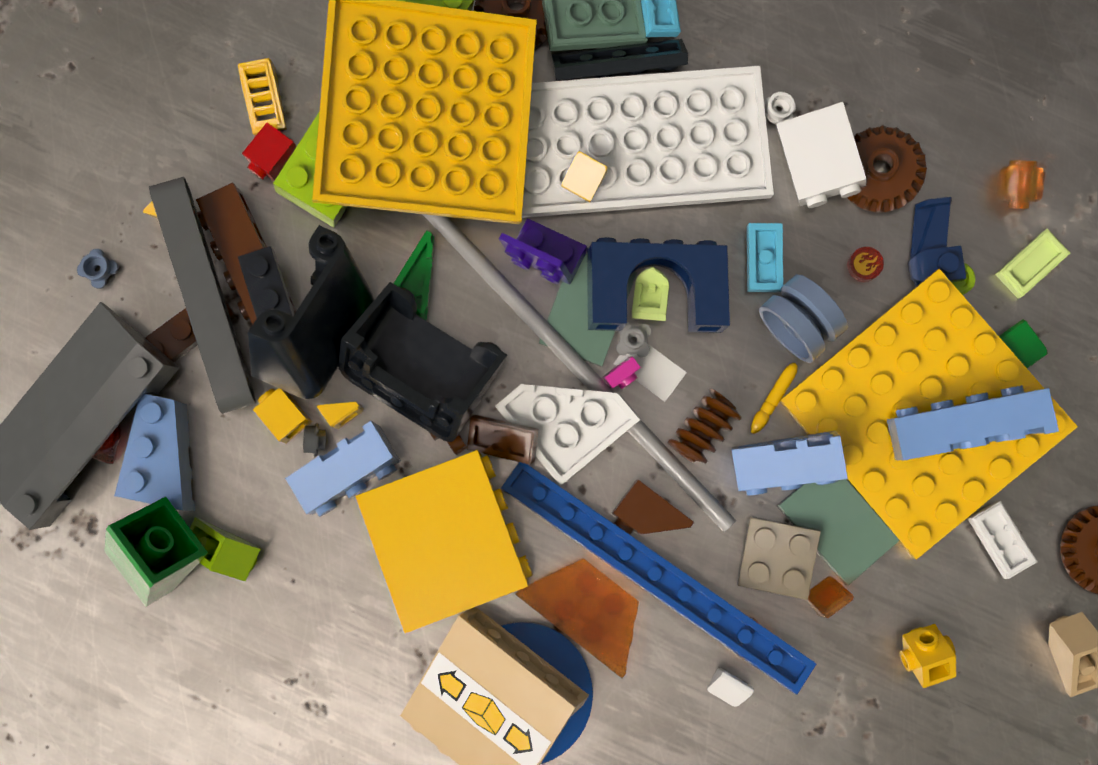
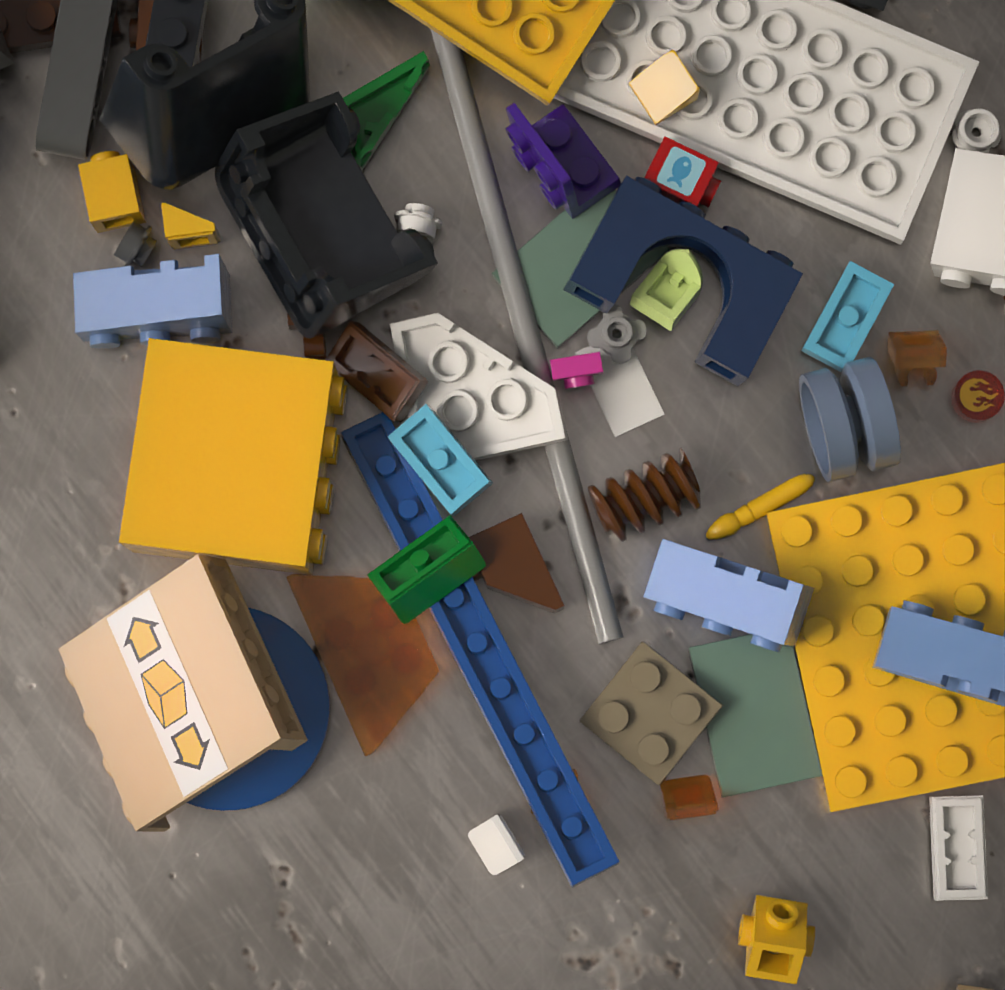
camera: 30 degrees right, 0 degrees up
none -> green slope [367,515,486,624]
none -> medium azure plate [388,404,493,516]
none -> white plate [394,203,442,243]
none -> brick [644,136,722,208]
none -> clear orange tile [887,330,947,386]

